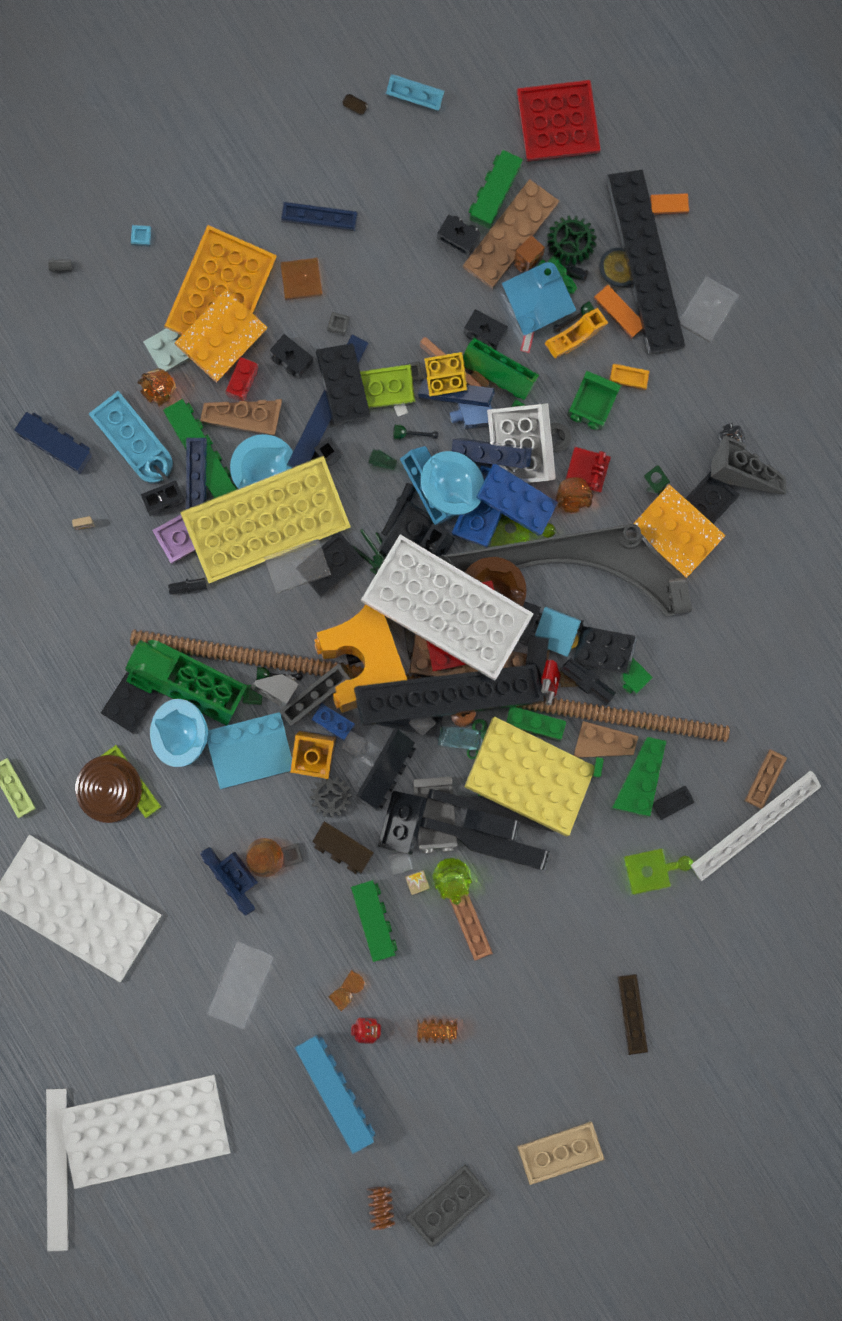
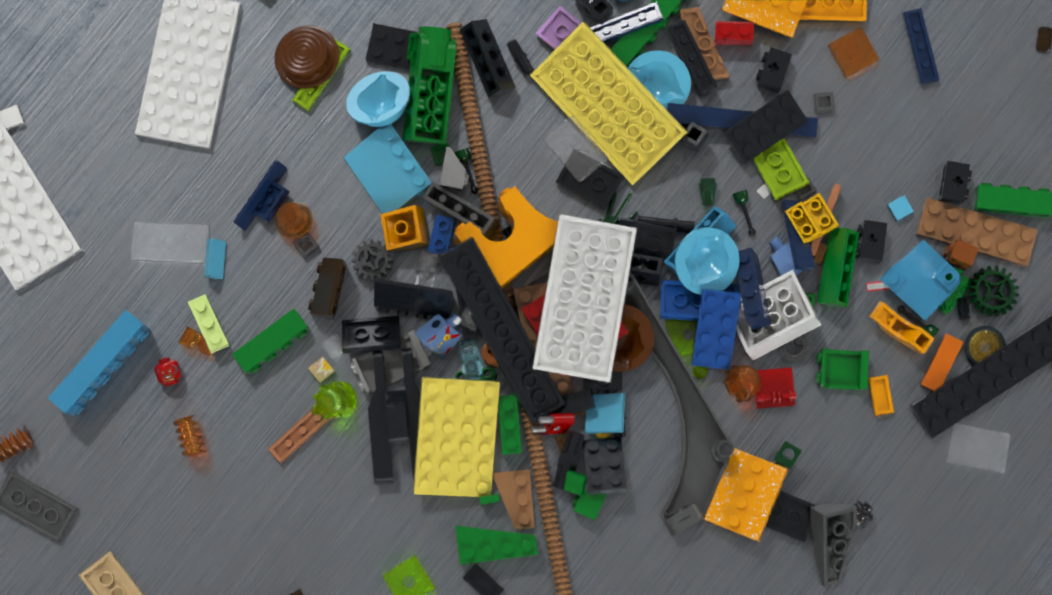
camera: 80 degrees right, 0 degrees up
none -> yellowish green plate [188,294,229,354]
none -> medium azure slope [204,238,226,280]
none -> medium blue torso [414,312,462,360]
none -> black brick [459,19,516,98]
none -> green tile [564,470,587,496]
none -> black tile [667,19,718,95]
none -> medium azure tile [887,195,914,221]

